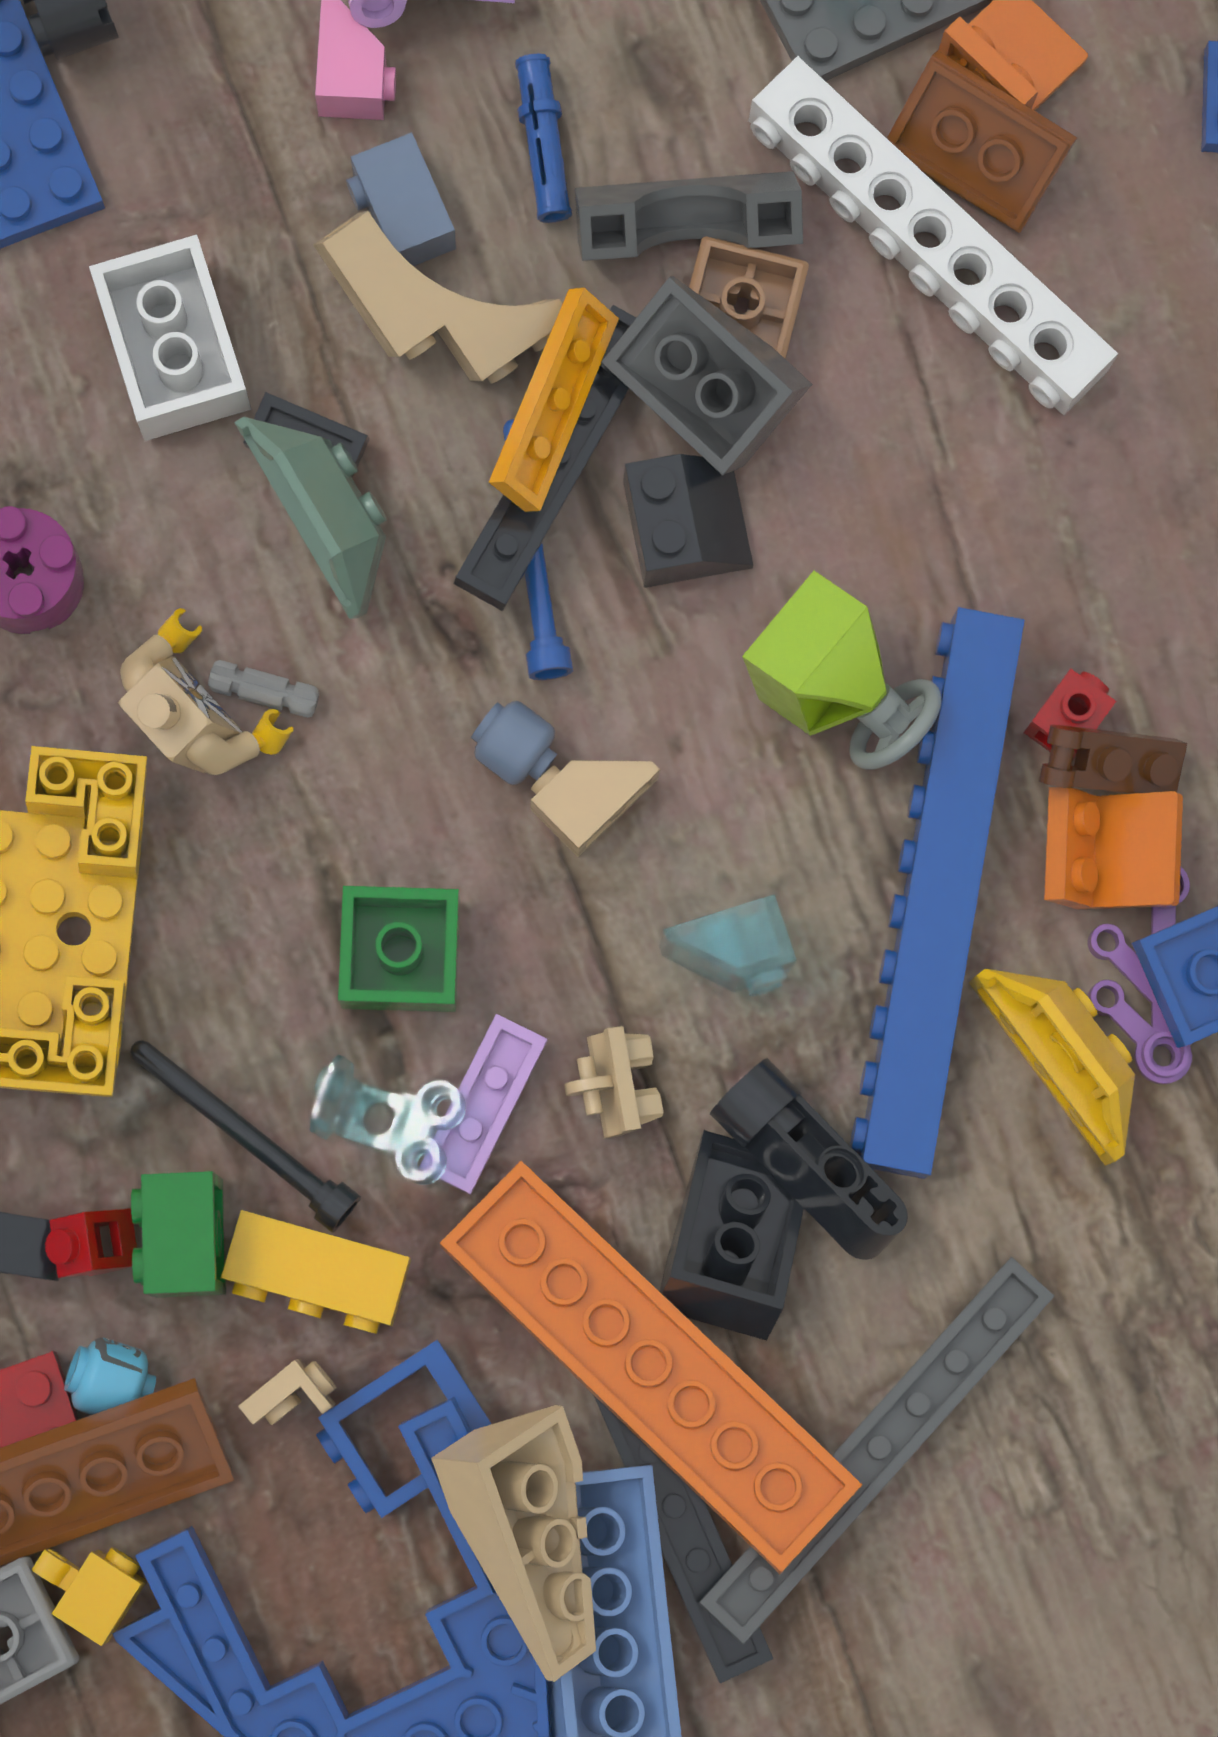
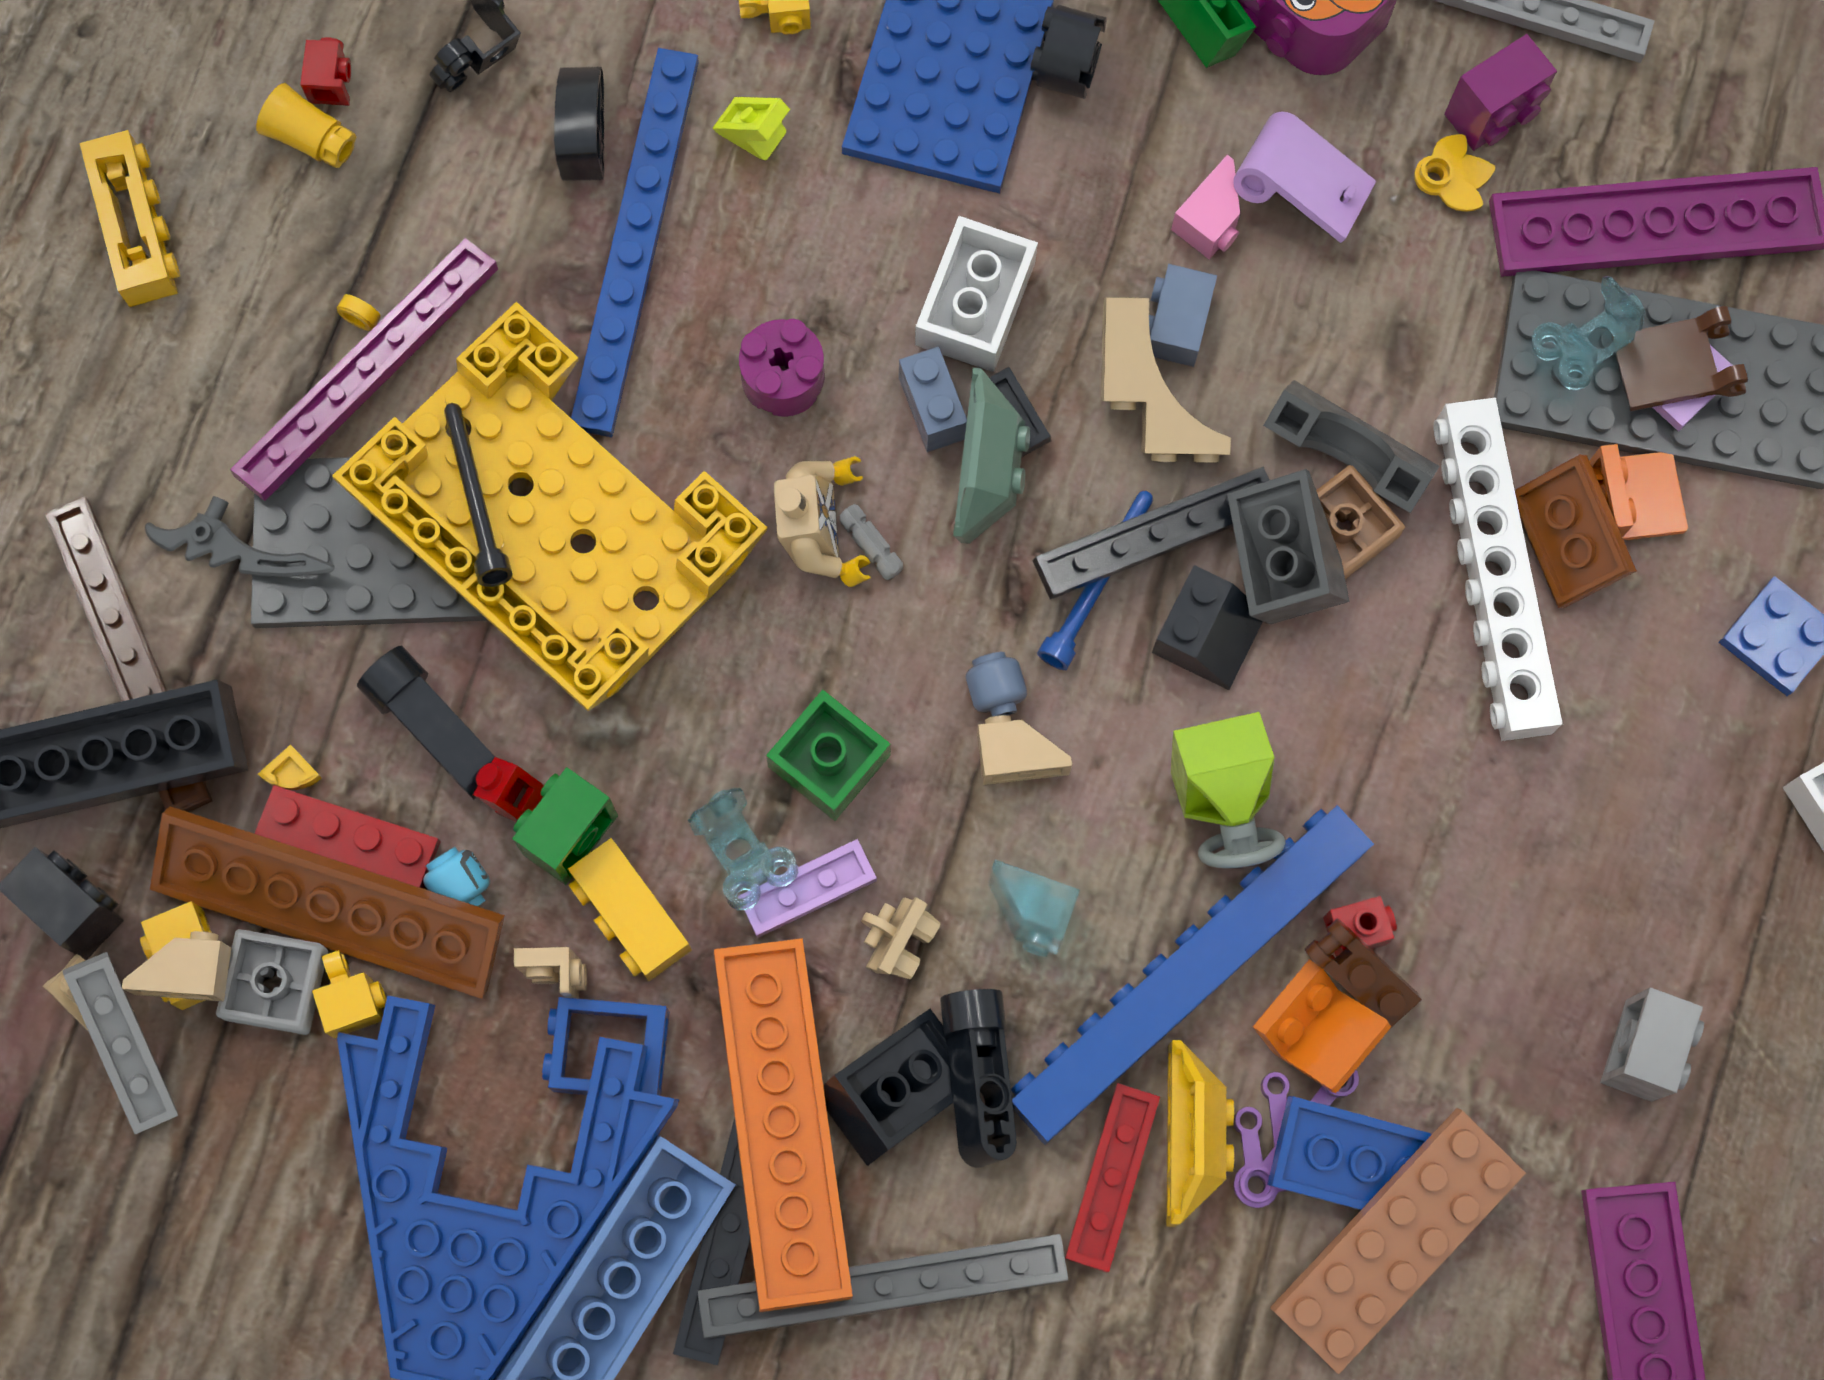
camera: 45 degrees right, 5 degrees down
black piece [130,1040,361,1233] -> none
tan wedge [431,1405,596,1682] -> none
light orange plate [489,287,619,512] -> none
blue pin [515,53,572,223] -> none
none -> sand blue brick [899,346,967,452]
none -> red plate [1065,1083,1160,1273]

